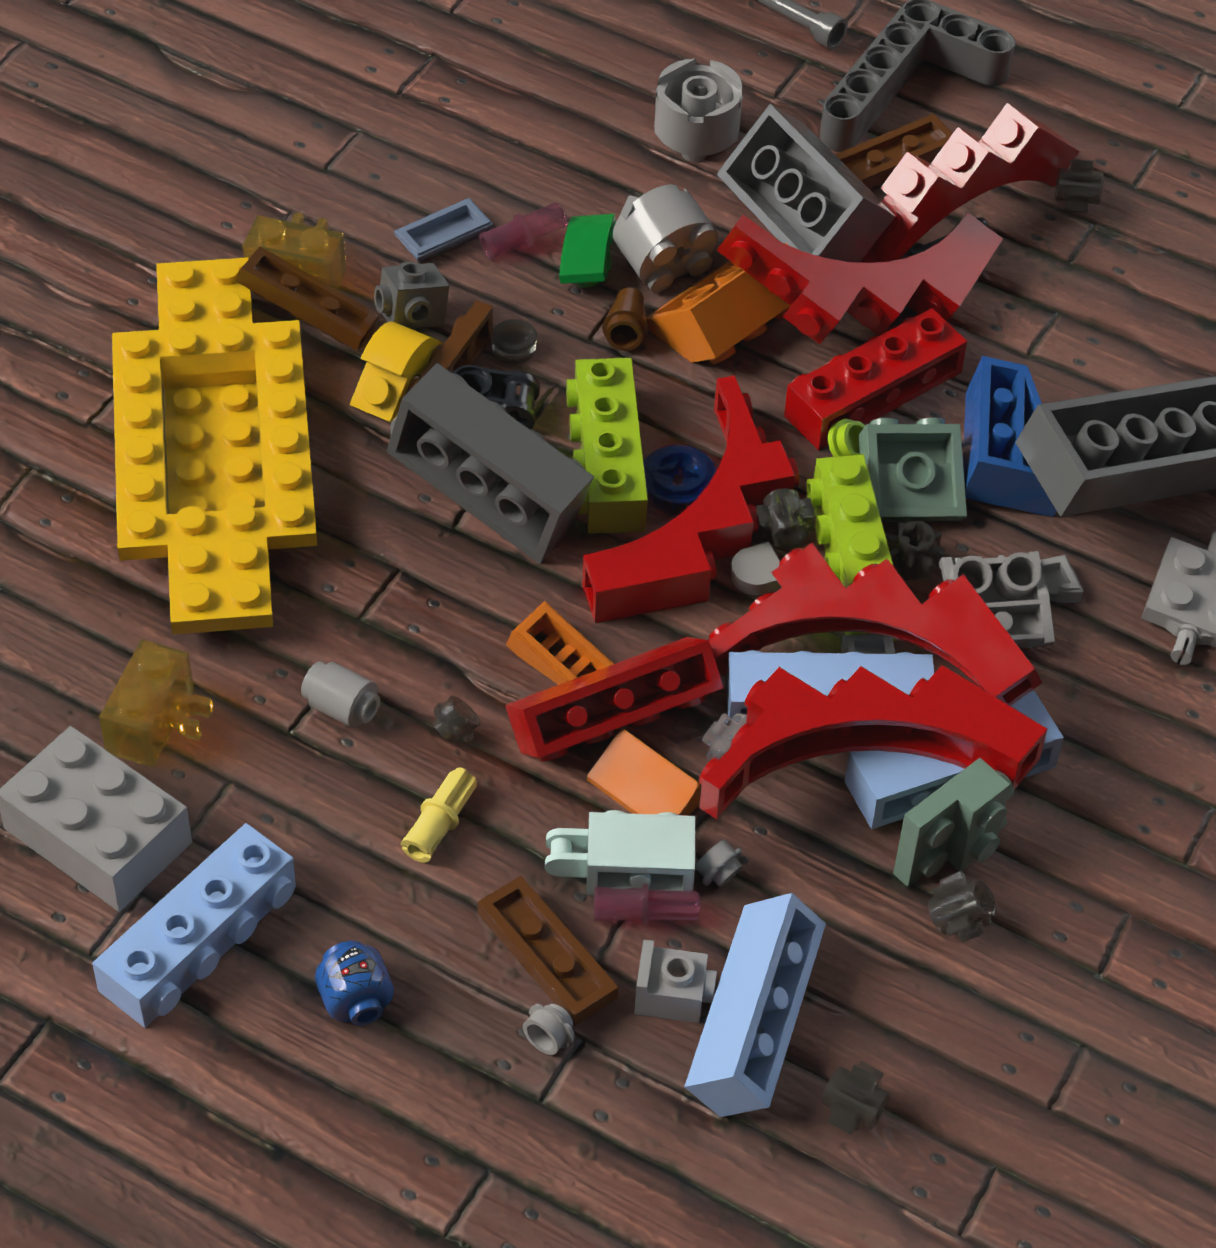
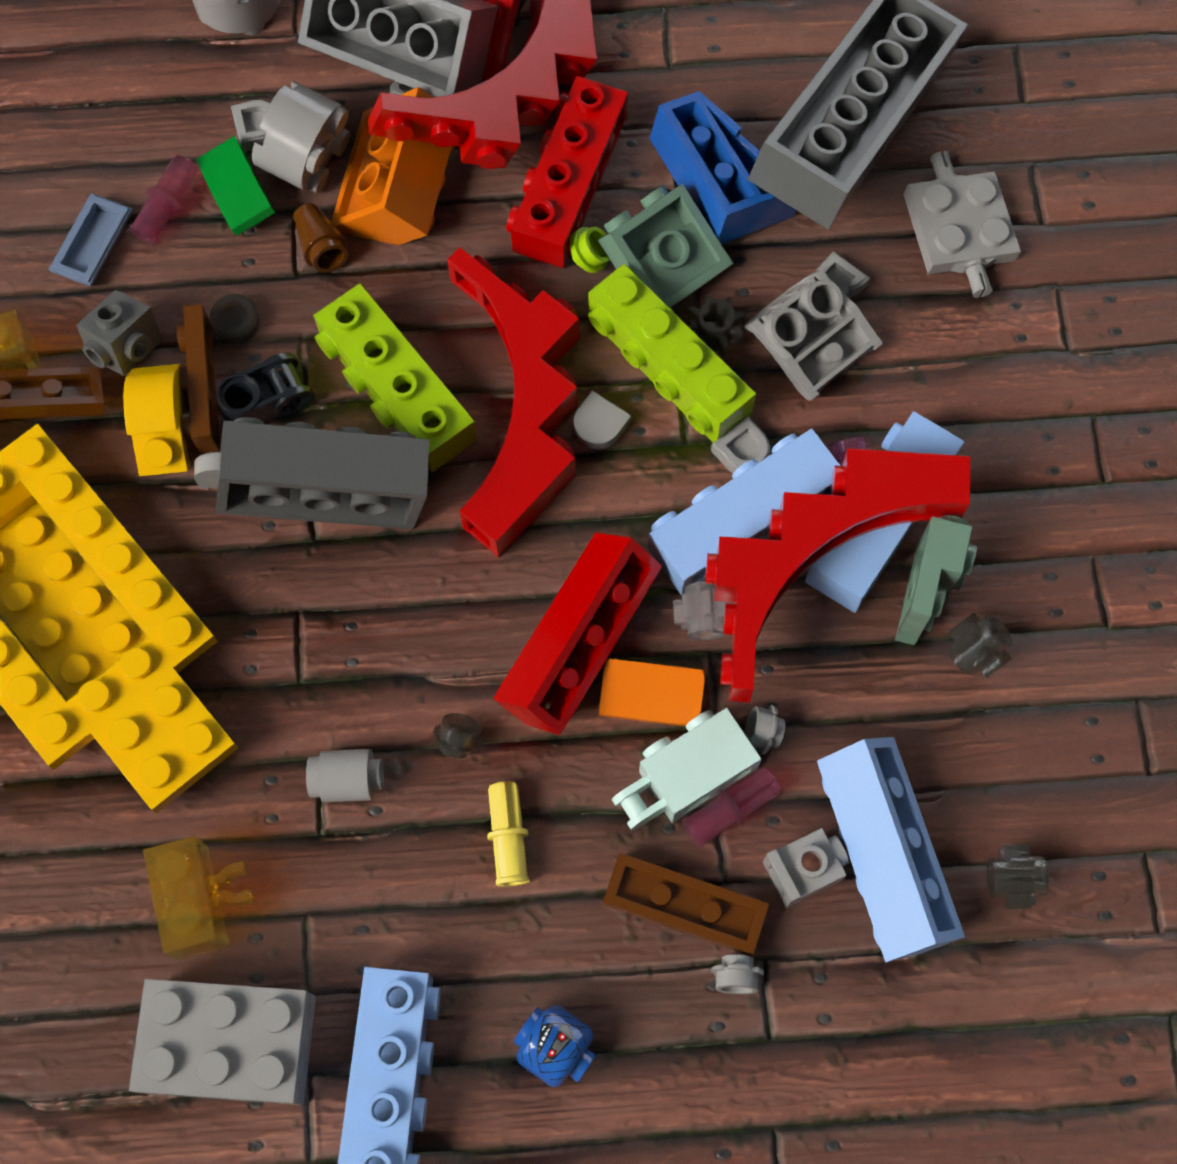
camera: 30 degrees left, 20 degrees up
orange slope [506,601,614,685] -> none
clear blue gear [643,445,717,510] -> none
red arch [708,543,1042,706] -> none
clear smoke gear [756,488,816,549] -> none

